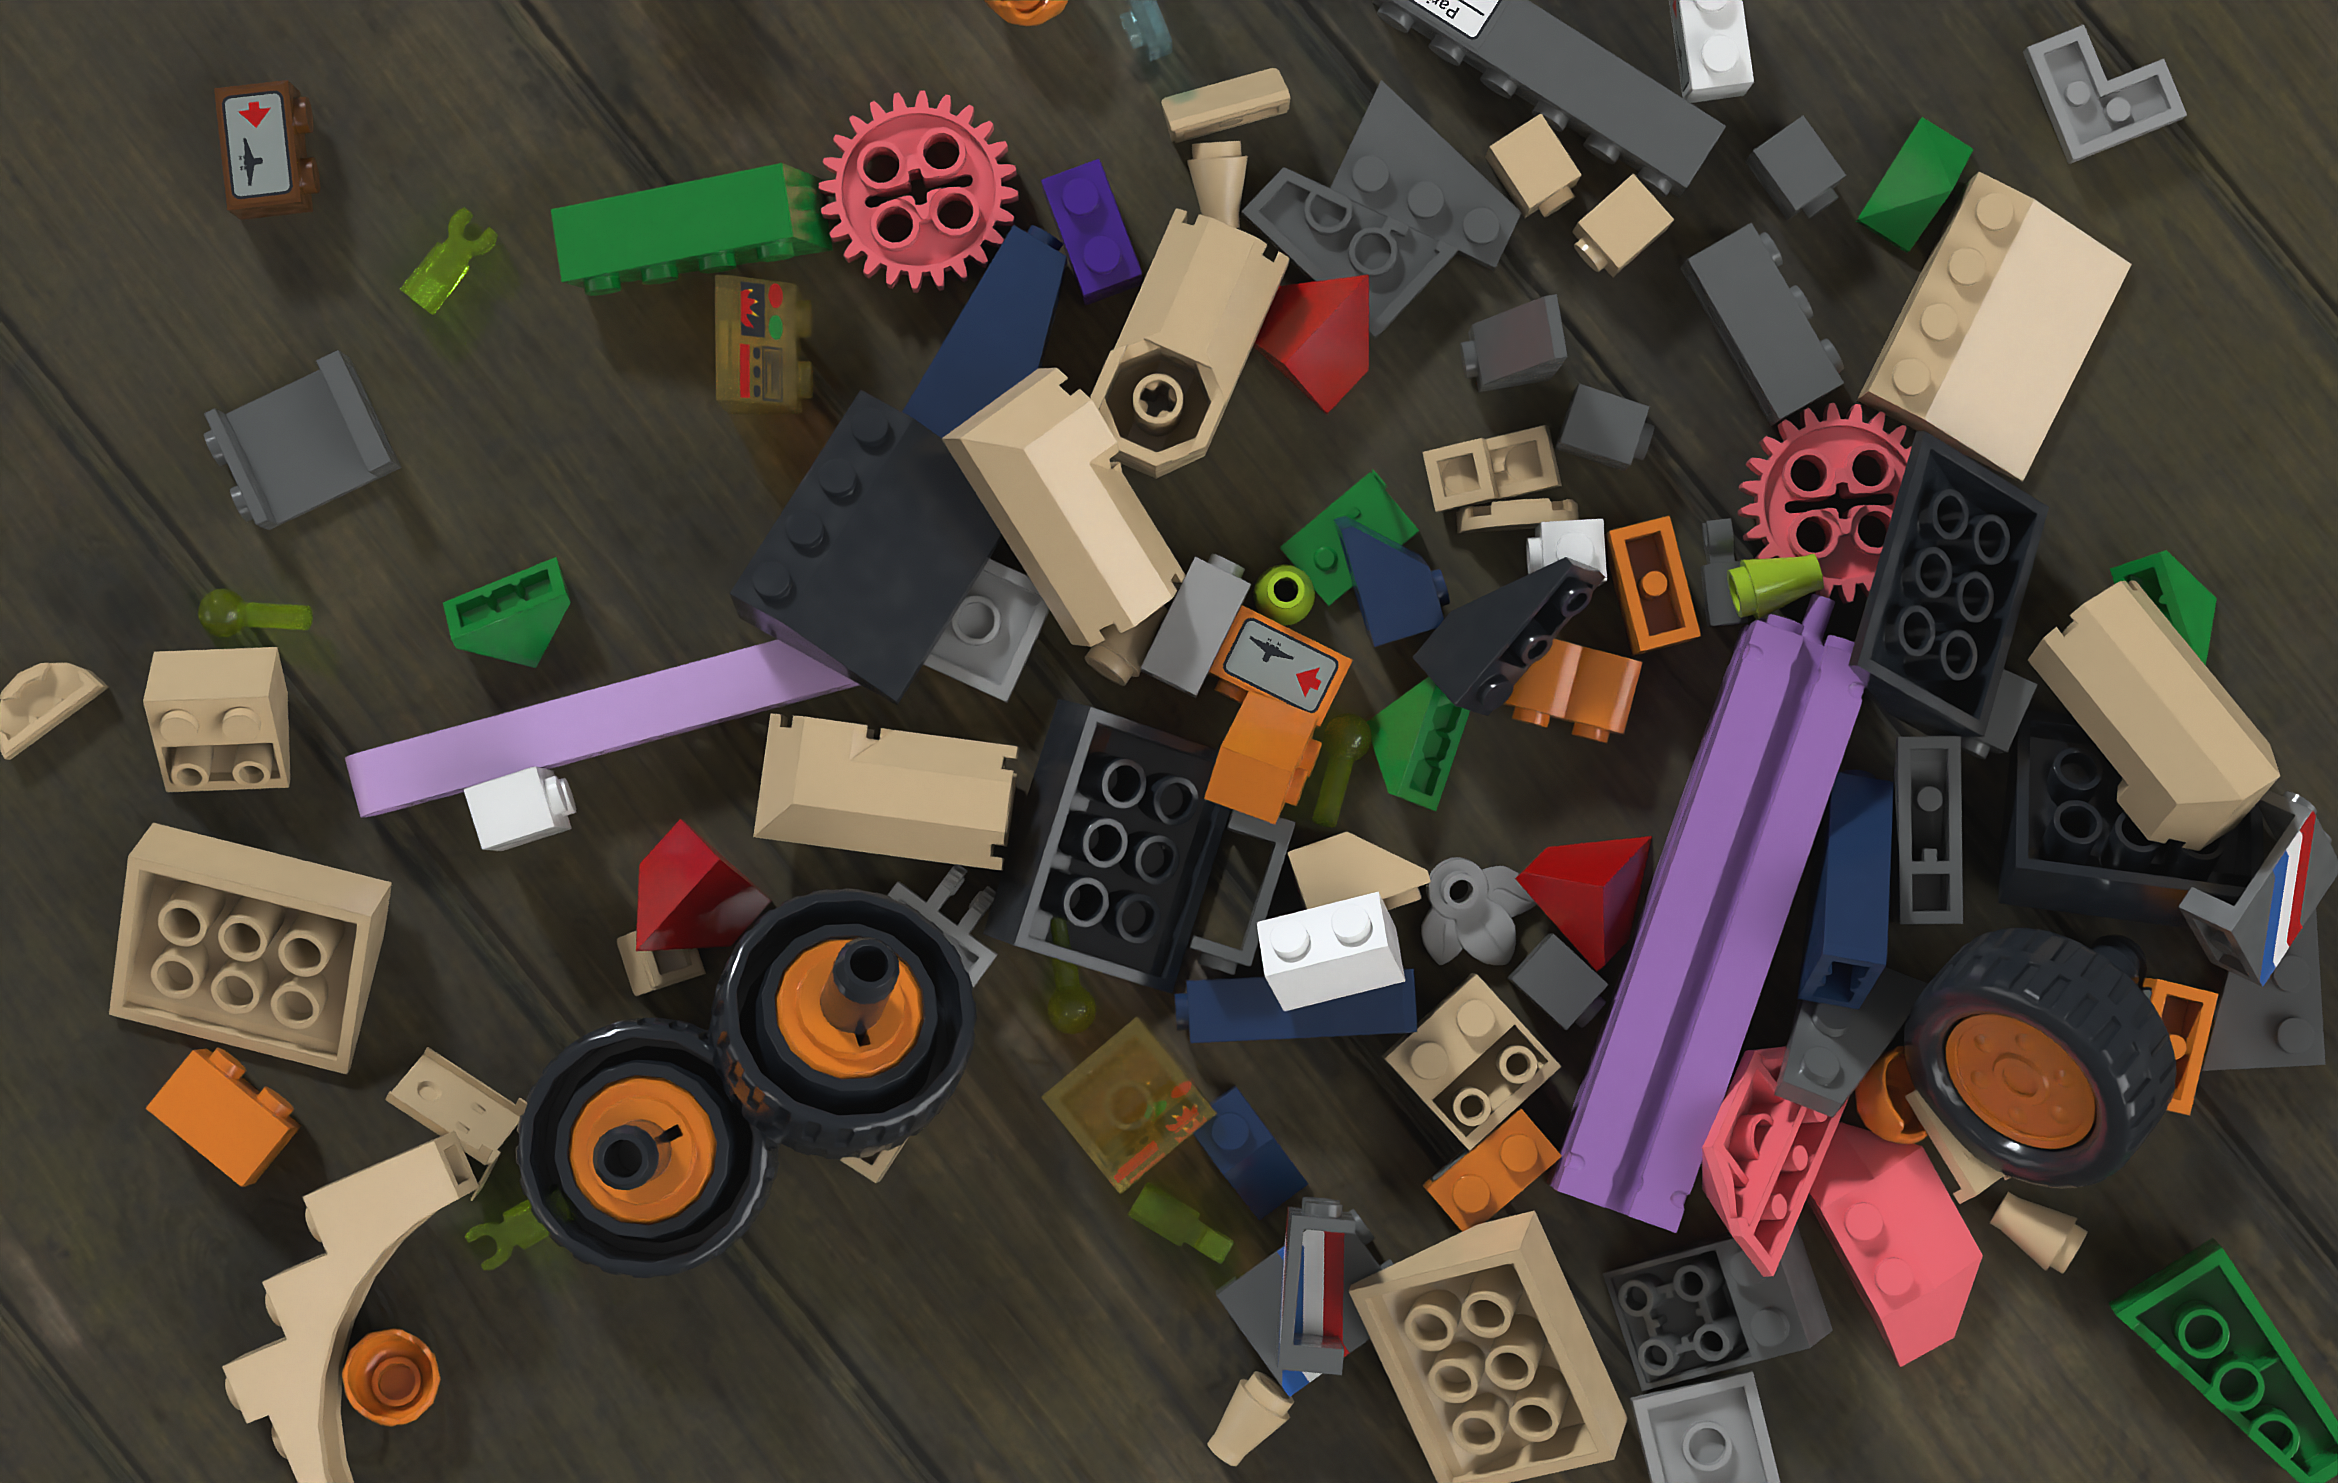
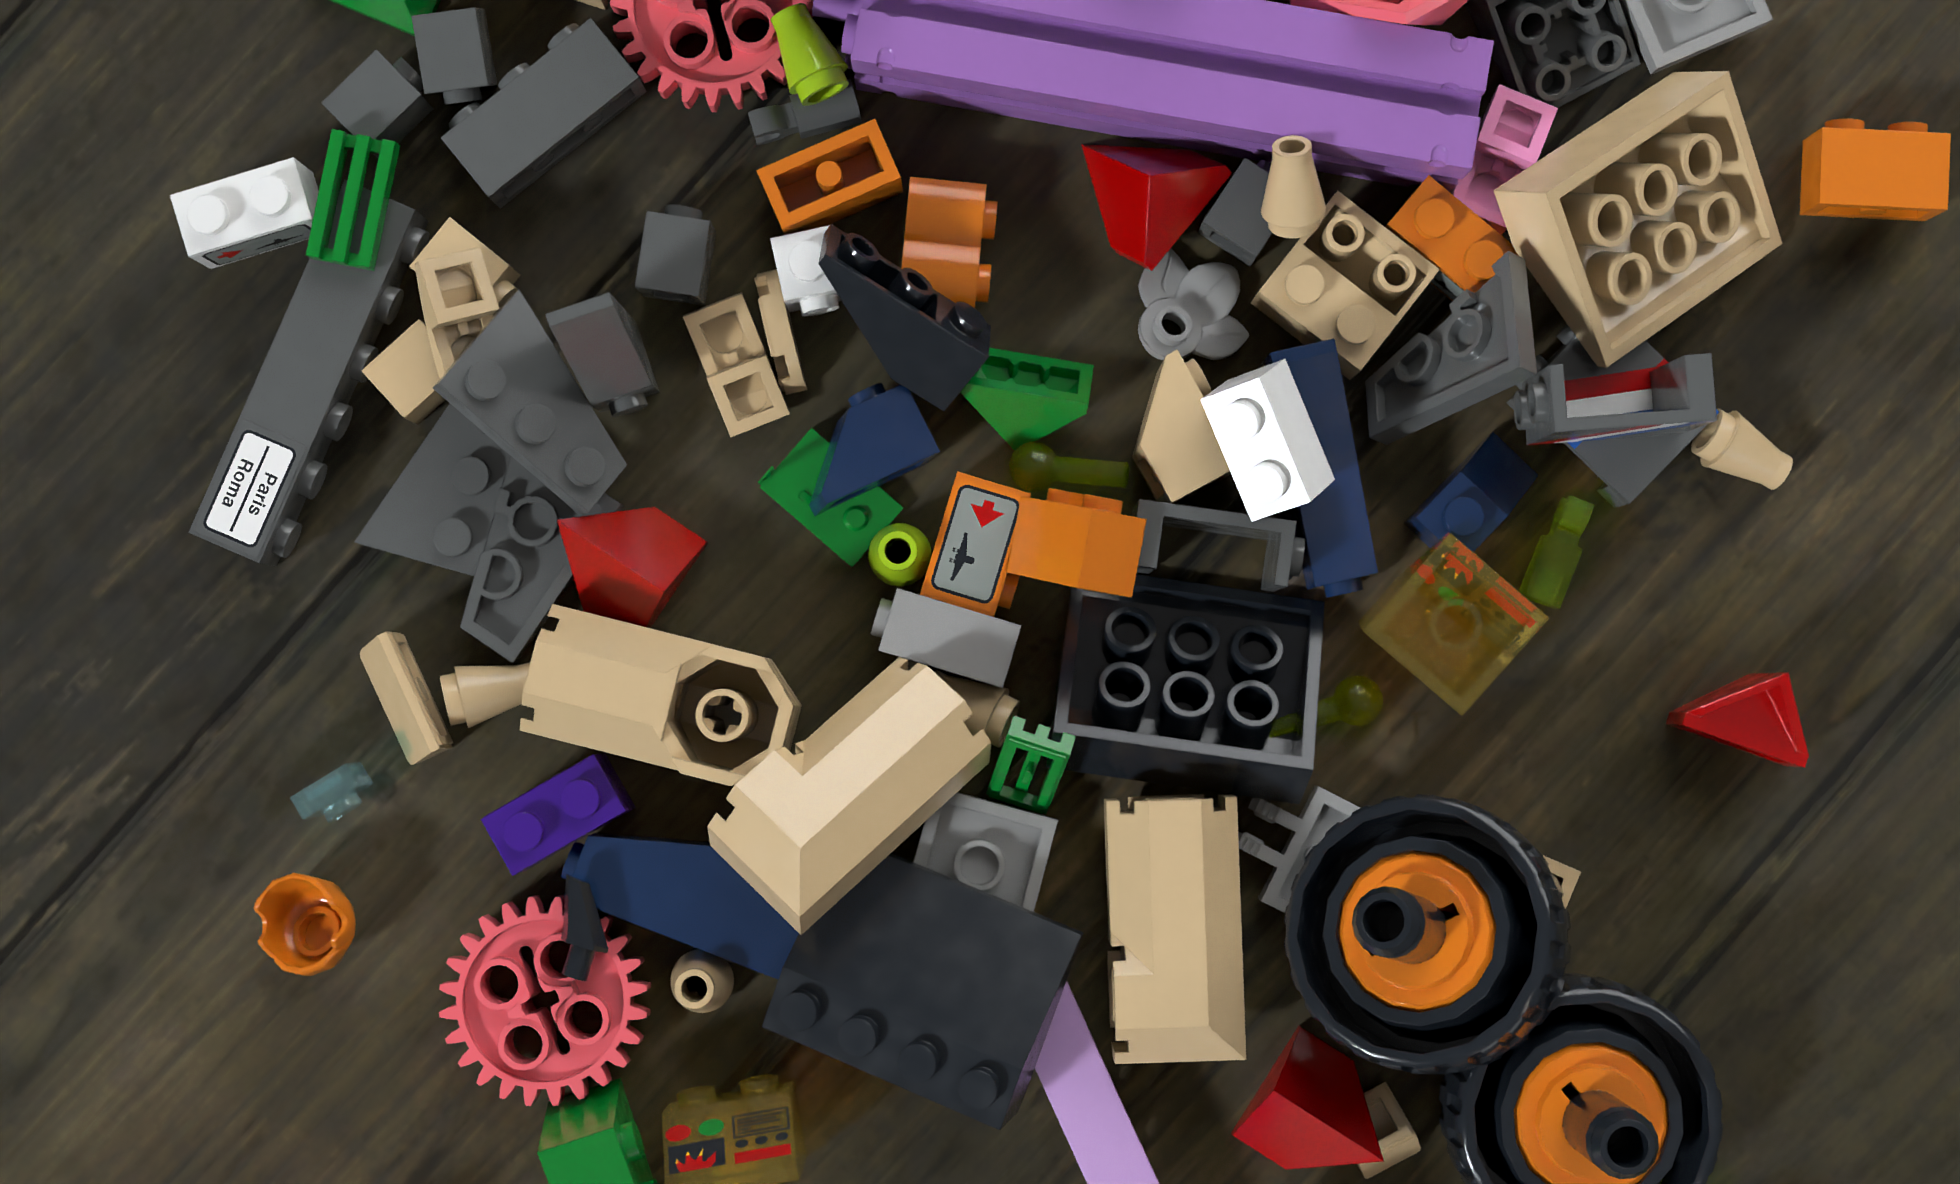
camera: 100 degrees left, 0 degrees up
none -> green tile [306,129,400,271]
none -> dark grey brick [411,7,497,105]
none -> tan slope [415,247,499,379]
none -> dark grey wing [433,290,627,516]
none -> black bar [561,874,608,981]
none -> tan cone [670,949,734,1013]
none -> green tile [986,715,1076,814]
none -> tan cone [1261,135,1326,238]
none -> dark grey wing [1365,251,1537,445]
none -> bright pink slope [1451,84,1558,235]
none -> red slope [1666,672,1809,768]

